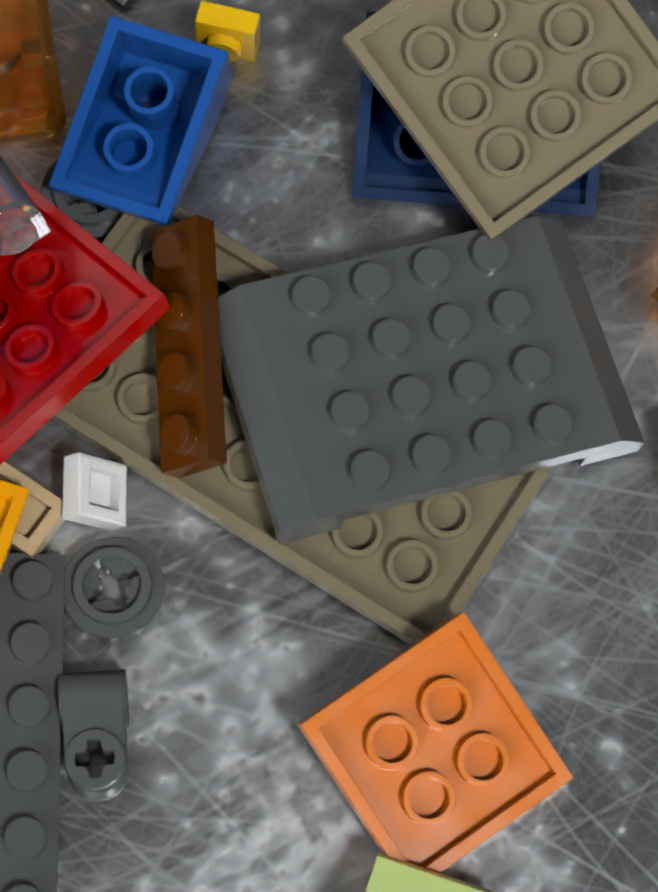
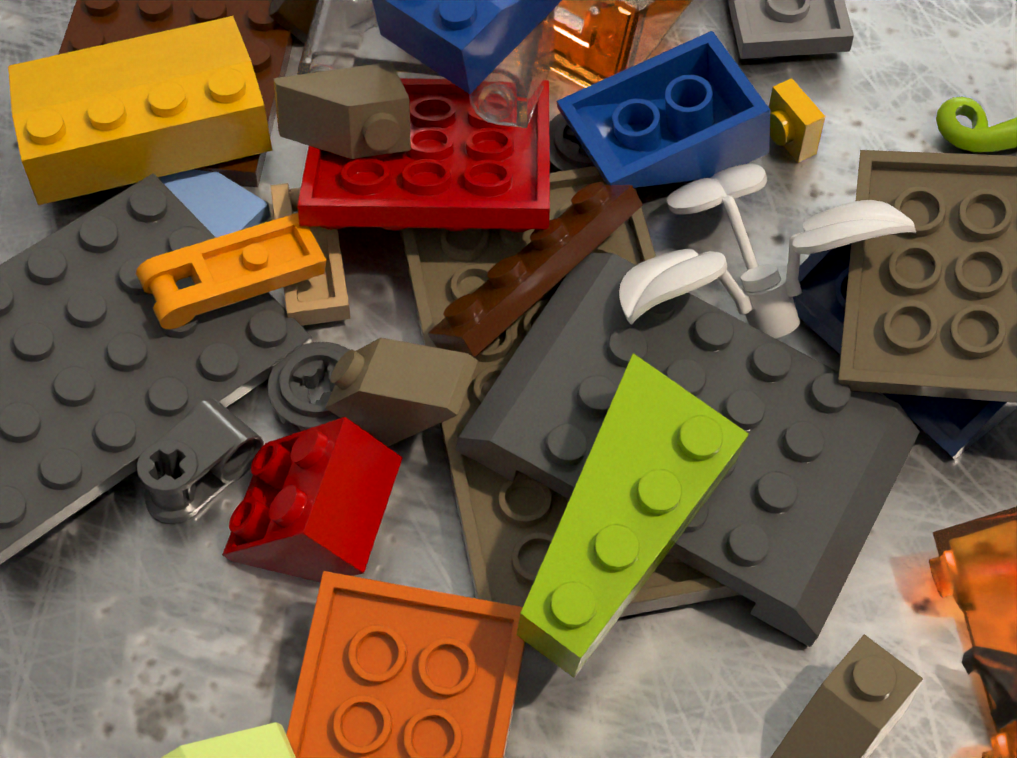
camera: 50 degrees right, 15 degrees down
white tile [62,452,127,531] -> none
none -> red slope [222,417,403,583]
none -> dark tan slope [325,338,478,447]
none -> lime wedge [516,353,749,678]
none -> white plant [619,164,916,339]

